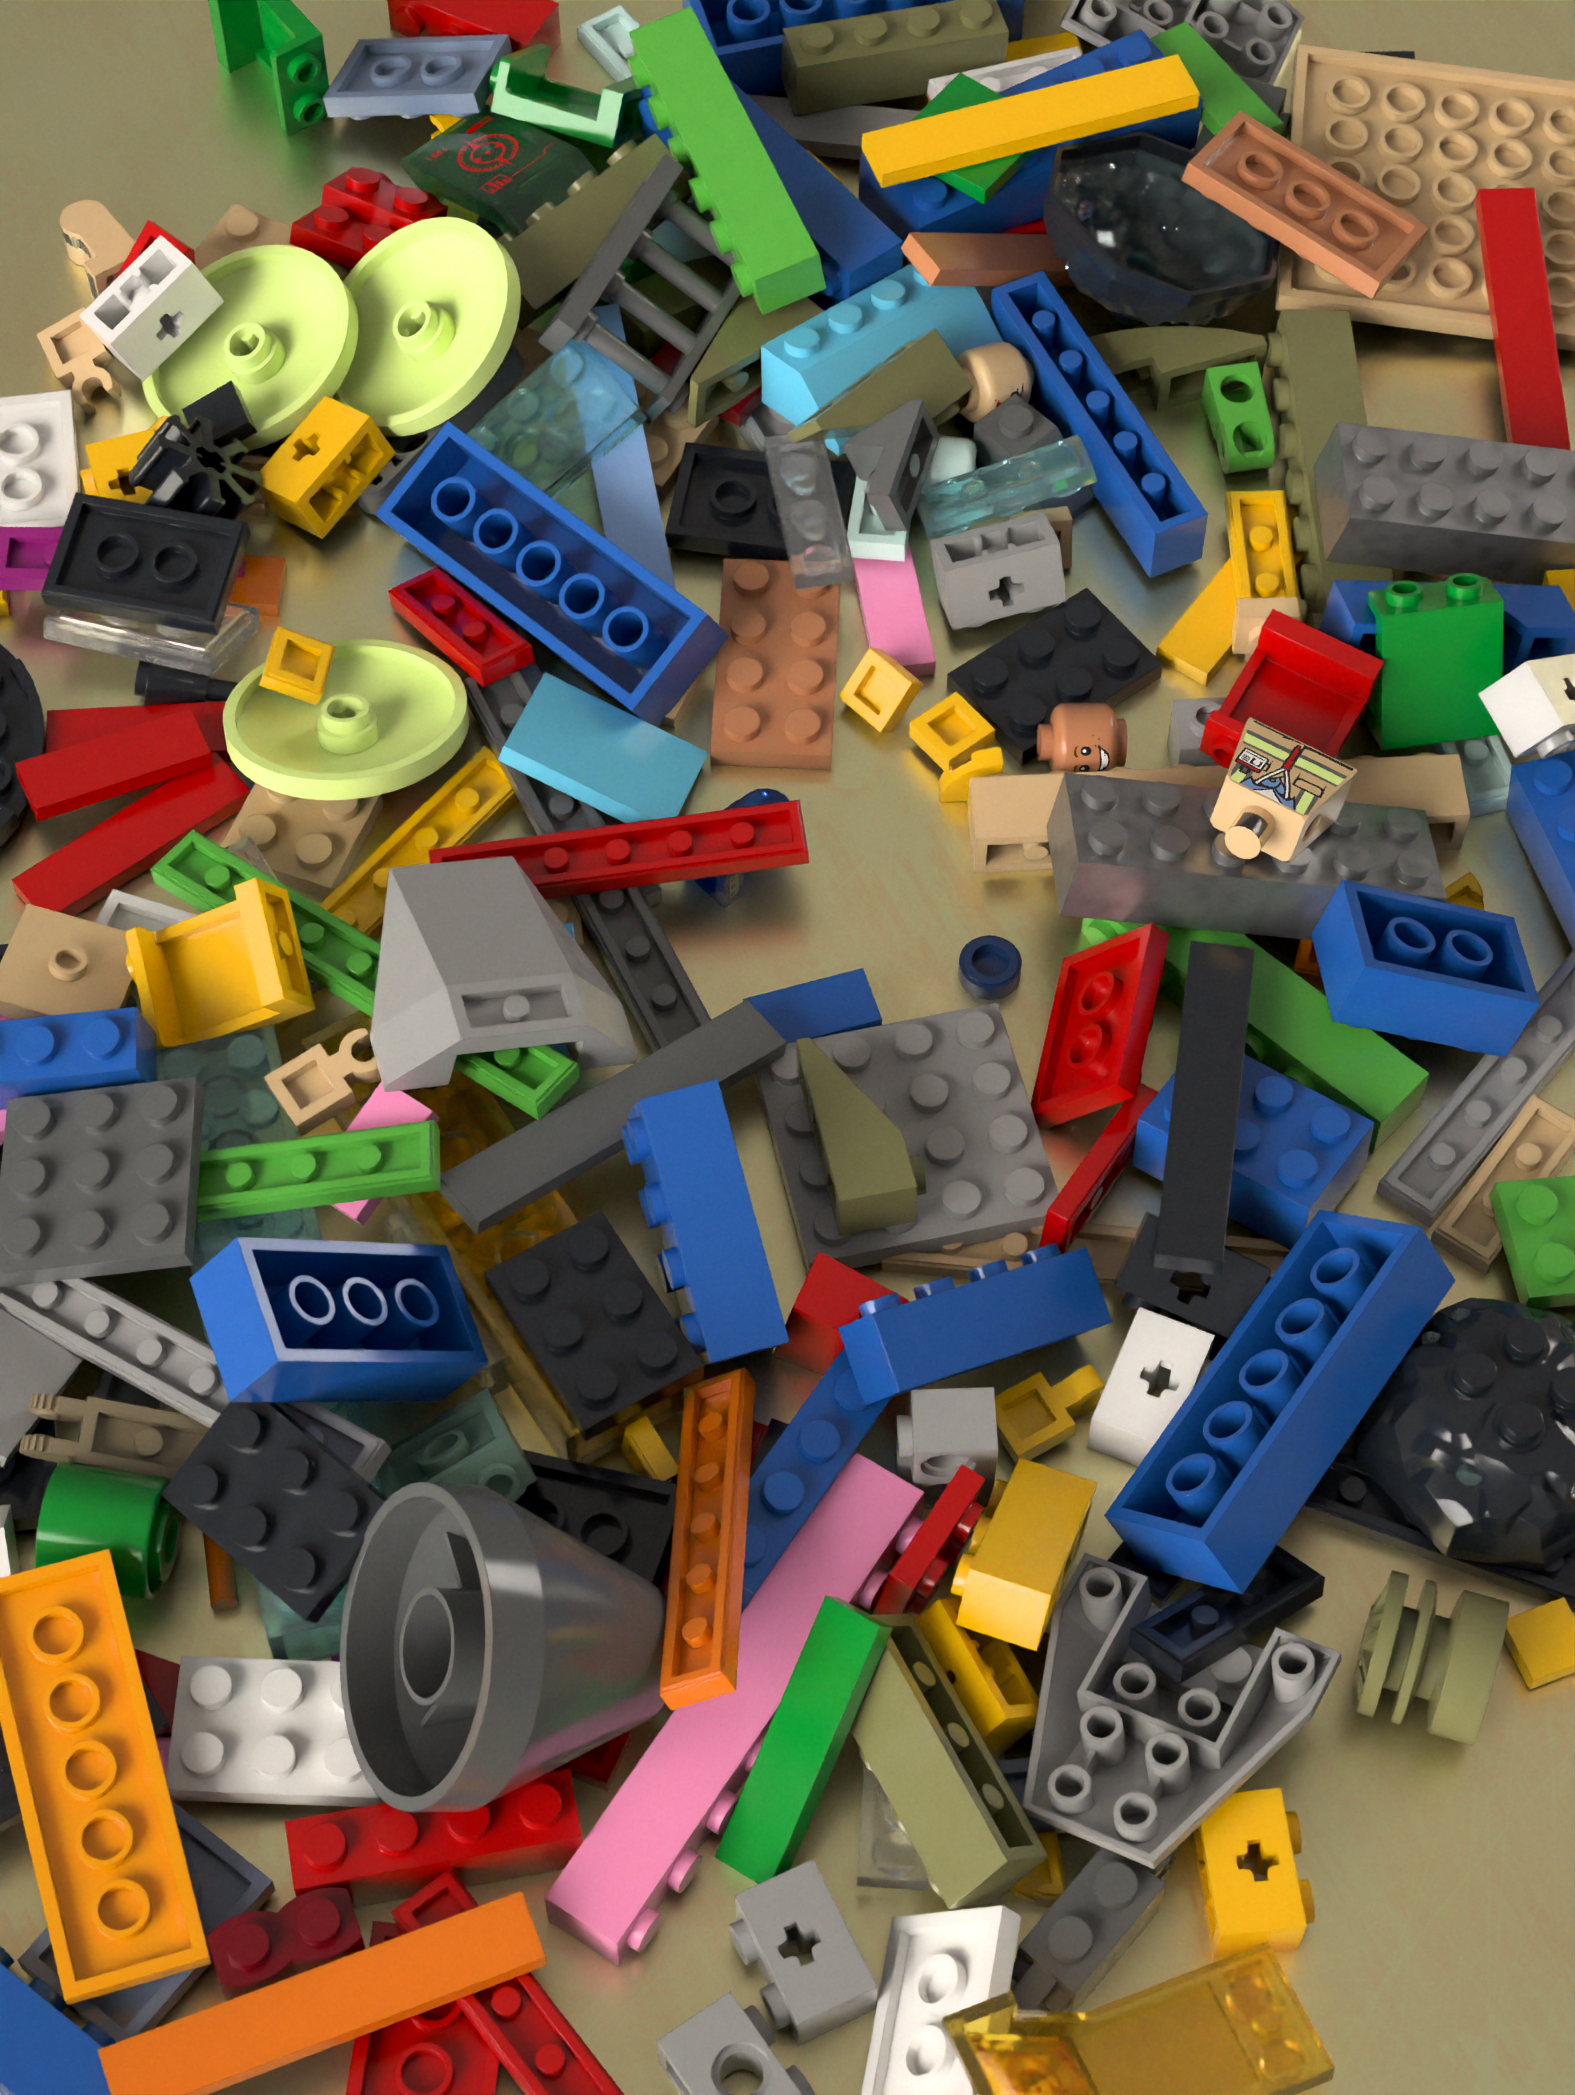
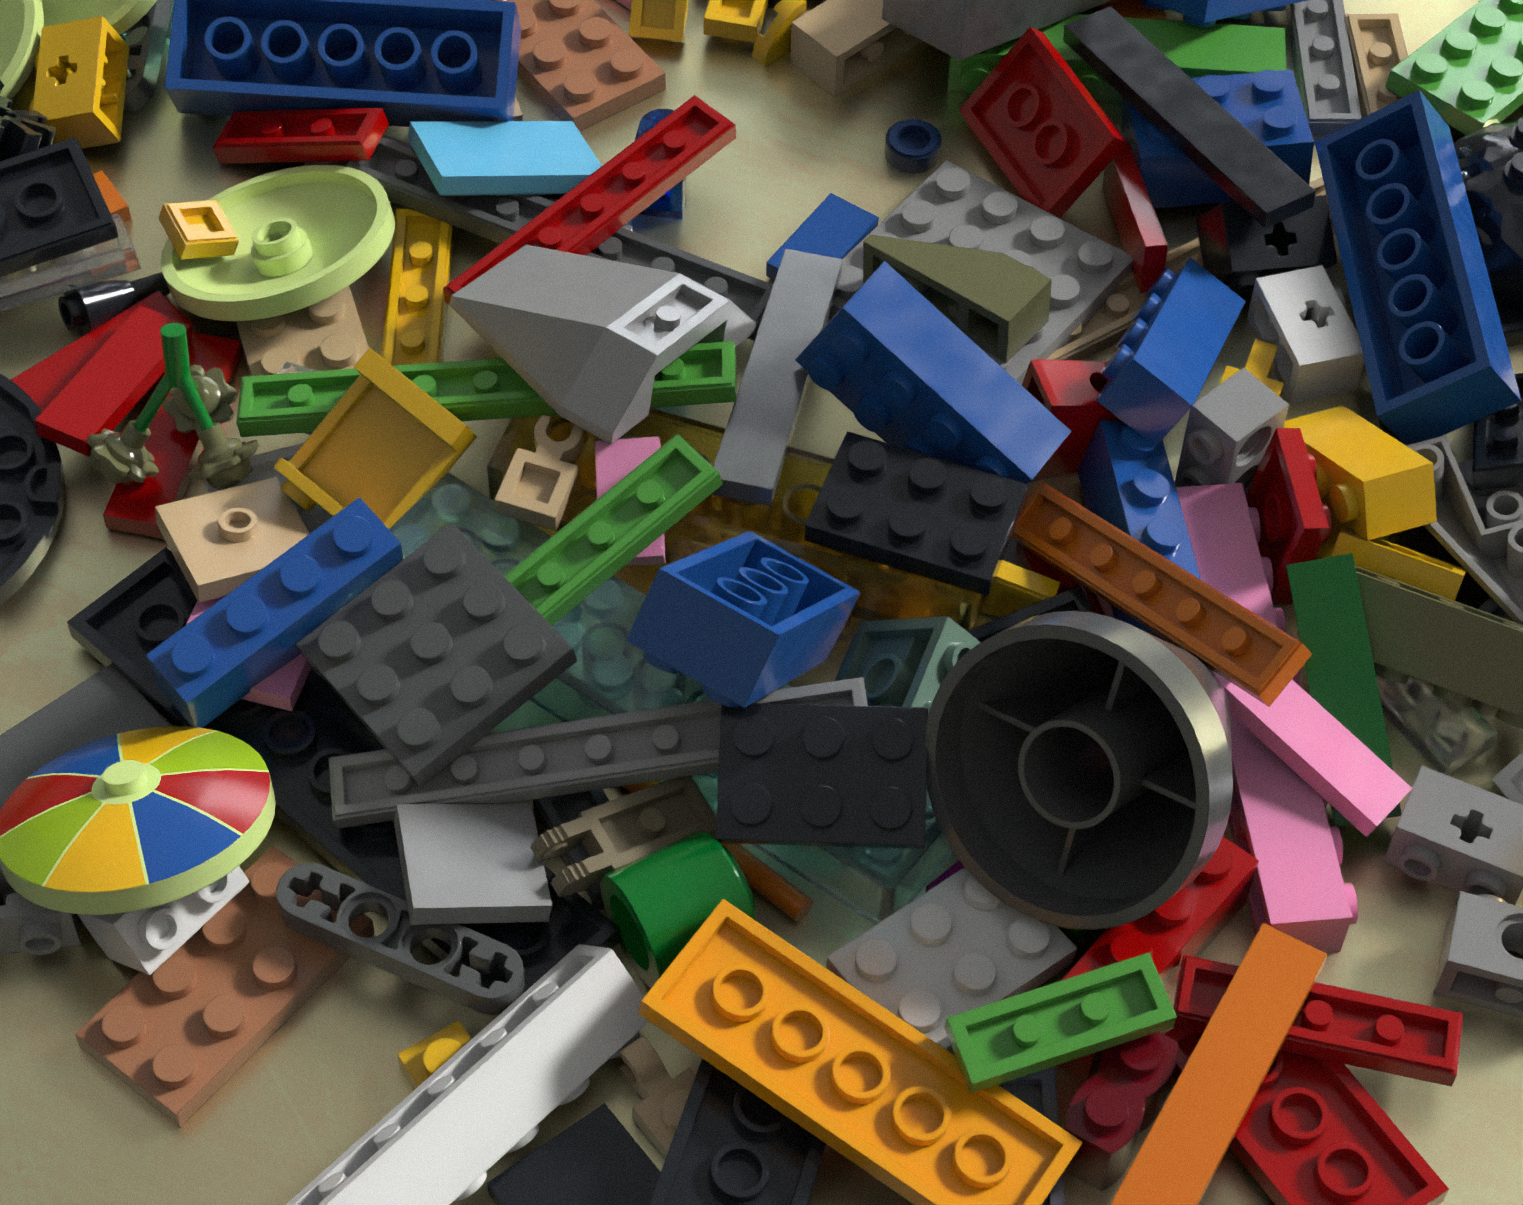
camera: 40 degrees left, 5 degrees down
none -> olive plant [87,323,259,490]
none -> bright green plate [945,952,1177,1094]
none -> bright pink tile [1224,680,1412,837]

